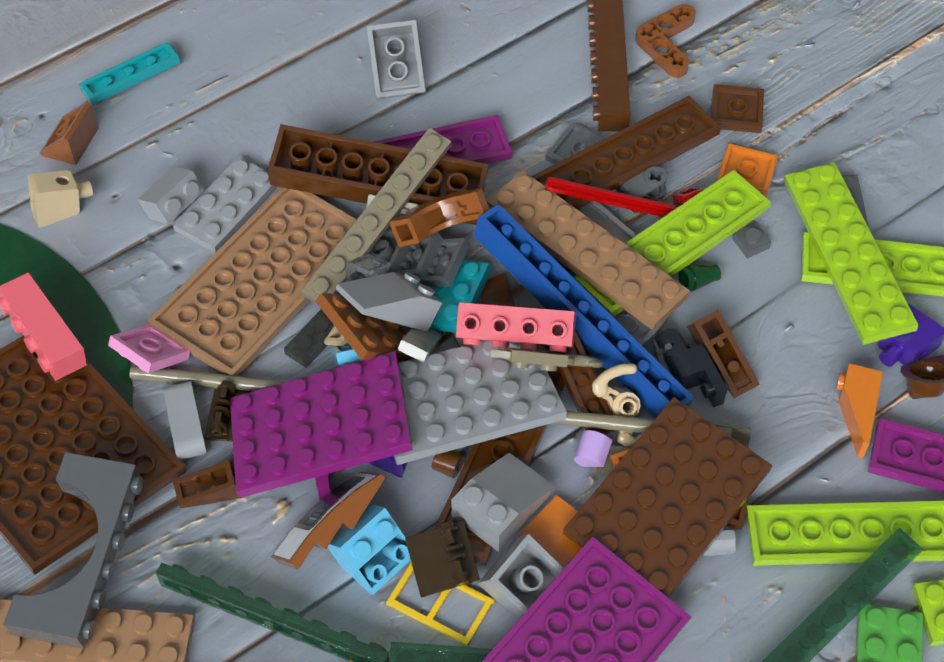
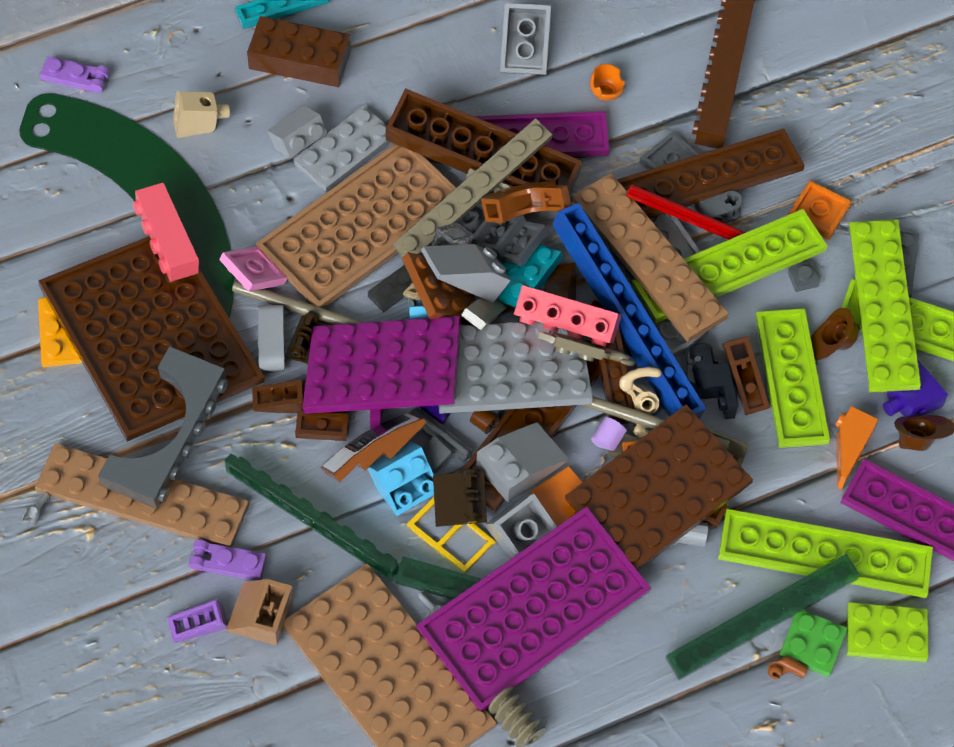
camera: 10 degrees right, 5 degrees up
dark orange slope [39,101,98,165] -> none
dark orange beam [635,4,696,77] -> none
red plate [672,186,706,206] -> none
dark green cone [678,264,721,292] -> none
reddish brown plate [711,84,764,133] -> none
none -> reddish brown brick [247,16,351,88]
none -> reddish brown plate [295,411,349,441]
none -> dark grey axle [410,407,472,461]
none -> dark grey tile [422,435,454,472]
none -> orange hair [589,64,625,101]
none -> lime plate [755,308,830,448]
none -> reddish brown piece [810,308,860,359]

